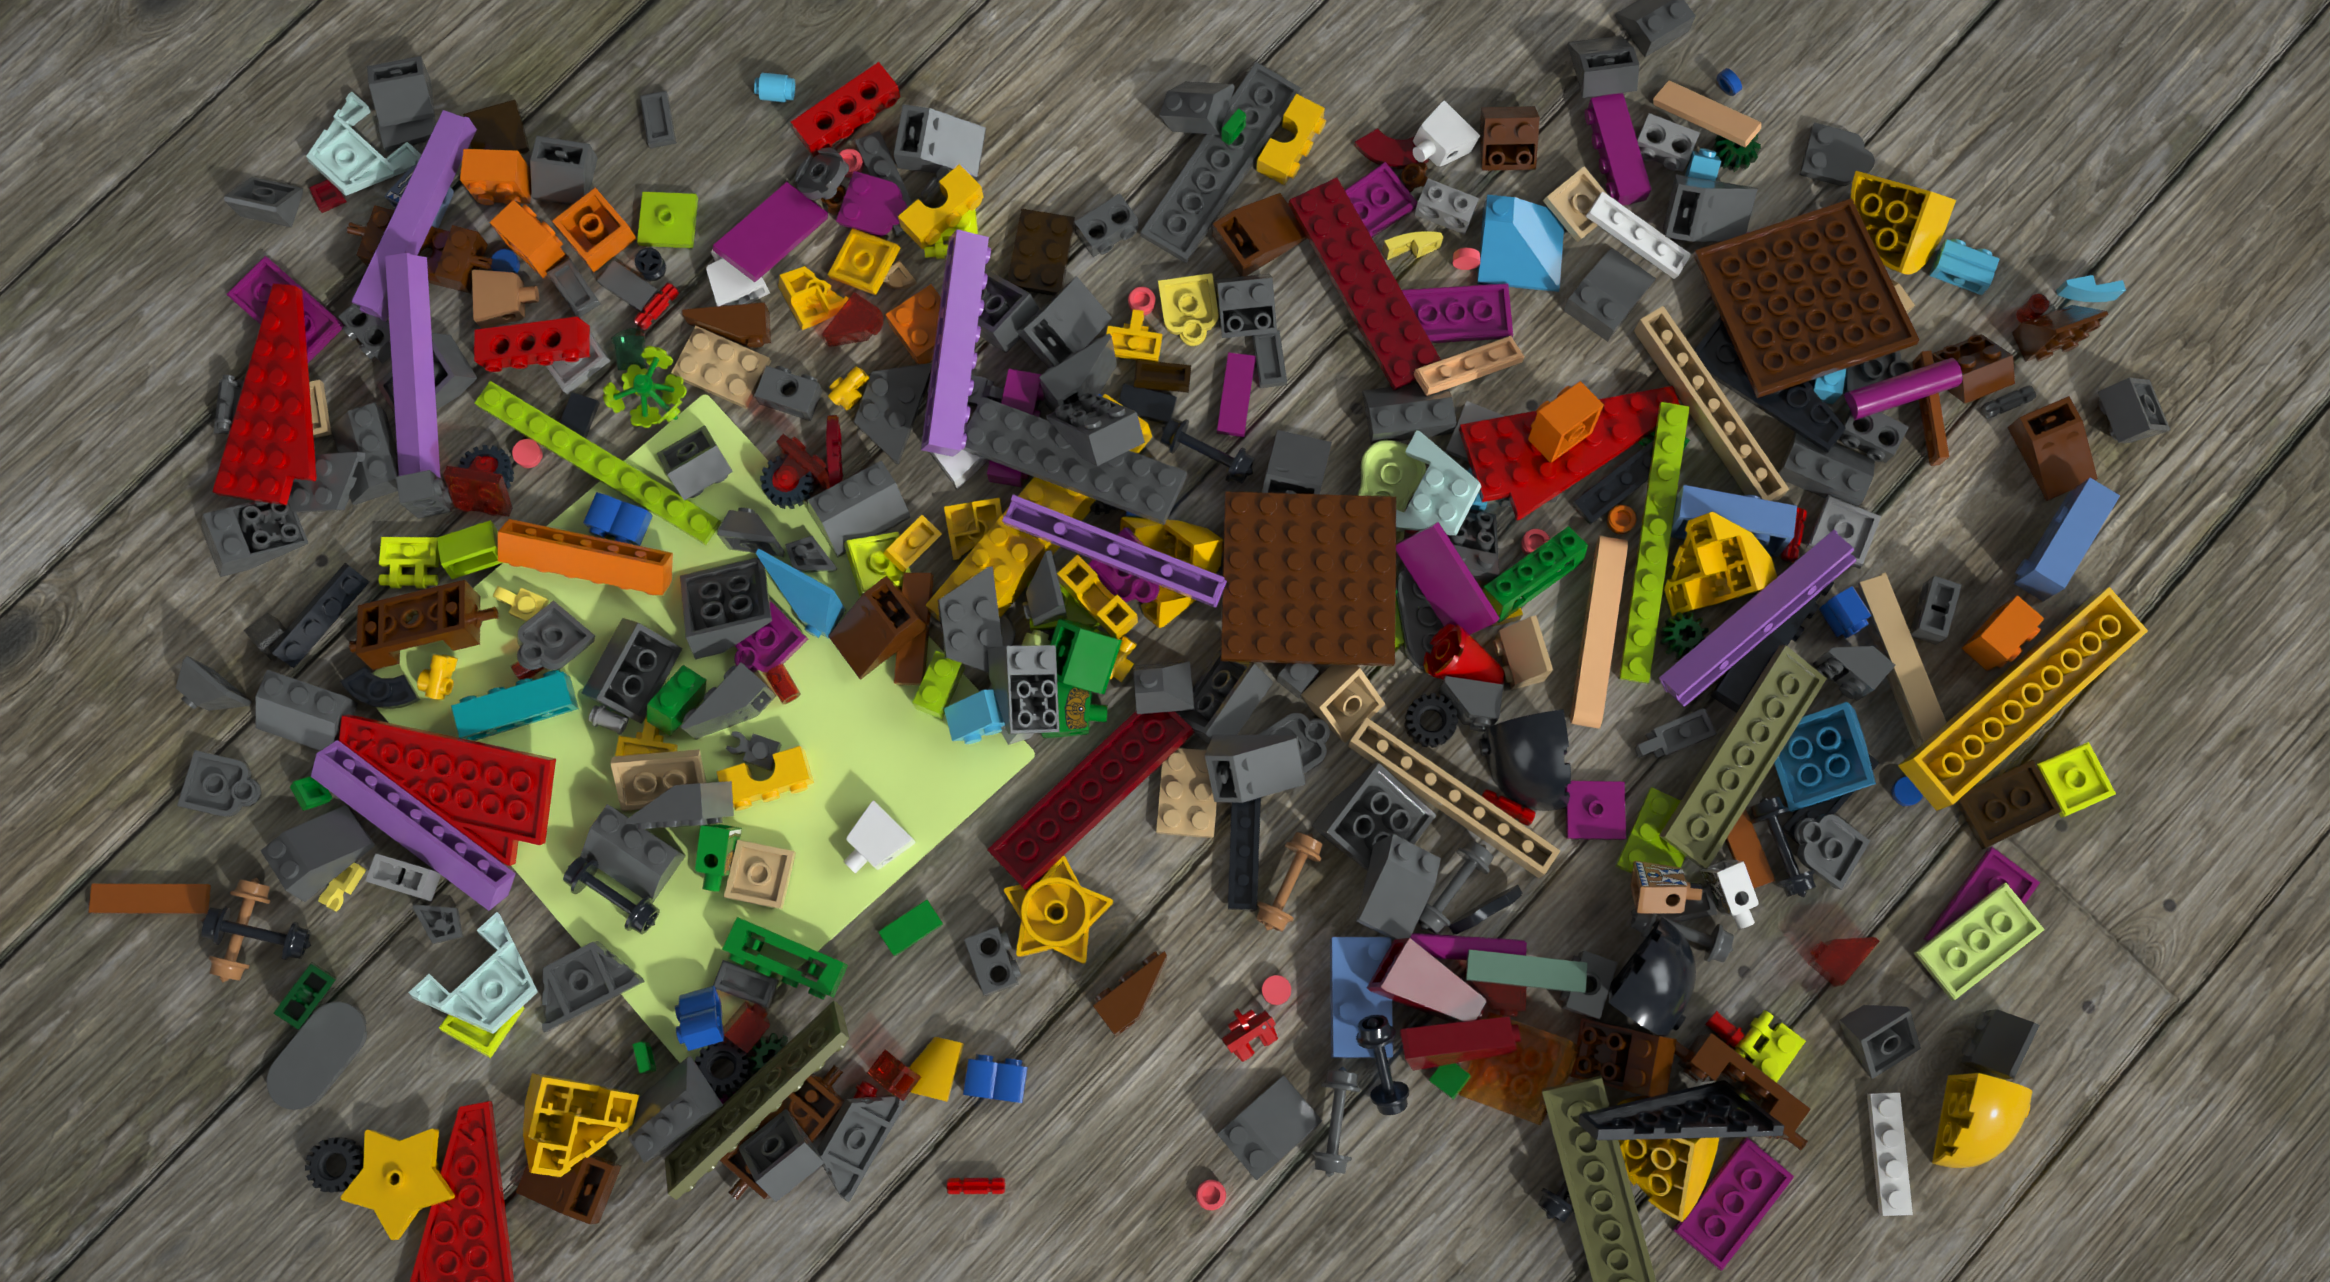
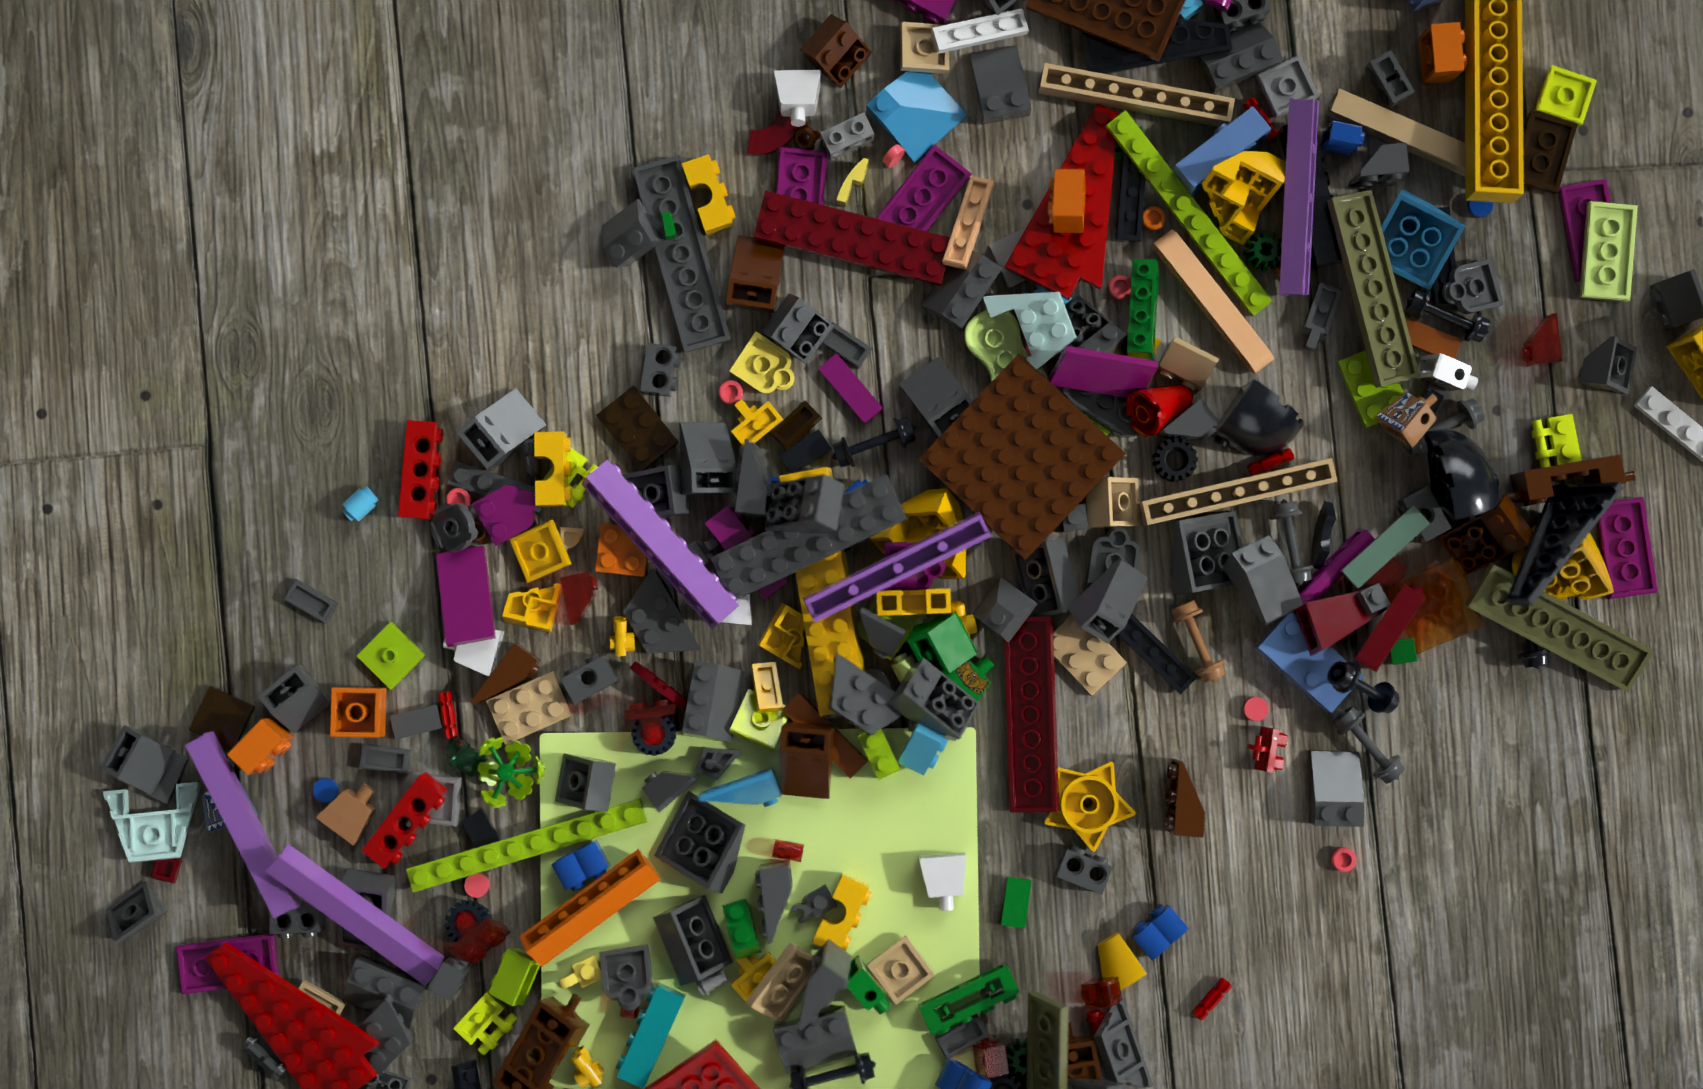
camera: 50 degrees left, 10 degrees up
reddish brown brick [347,205,492,294] -> none
orange brick [489,200,566,278] -> none
black wheel [635,247,666,281] -> none
magenta plate [734,599,808,673] -> none
magenta plate [1565,781,1626,840] -> none
red pin [1705,1011,1745,1048] -> none
none -> dark grey plate [1356,583,1390,616]

